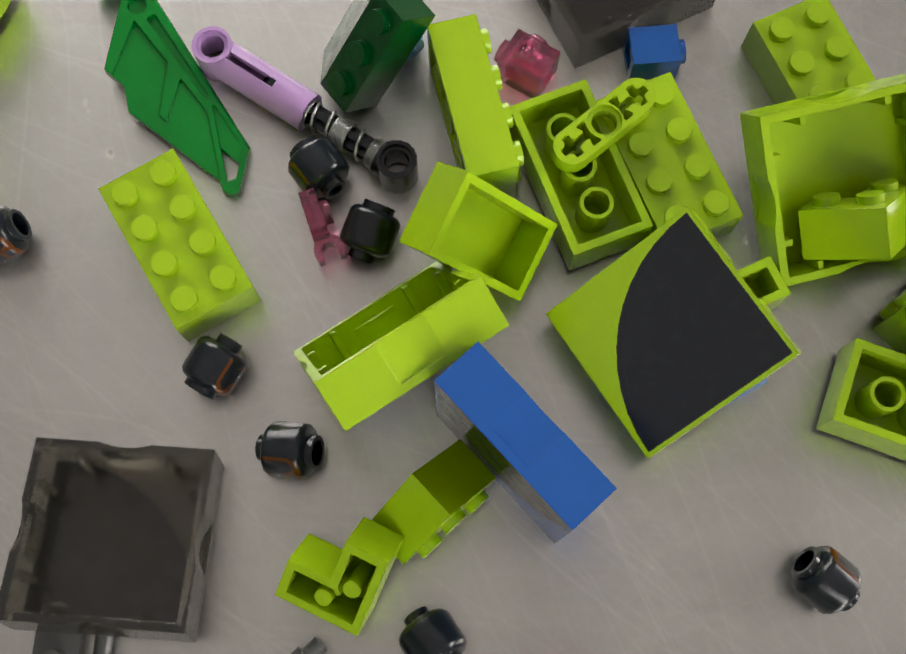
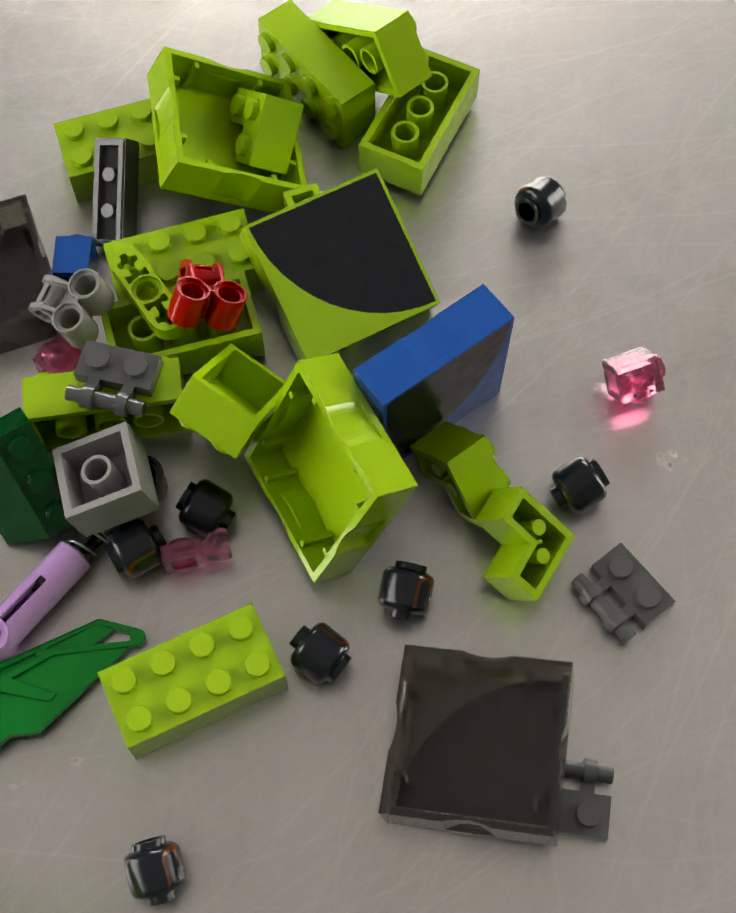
camera: 85 degrees left, 10 degrees down
none -> light grey piece [28,268,115,349]
none -> light grey brick [52,421,160,537]
none -> dark grey plate [65,340,163,417]
none -> dark grey slope [92,138,139,247]
none -> red piece [167,259,247,331]

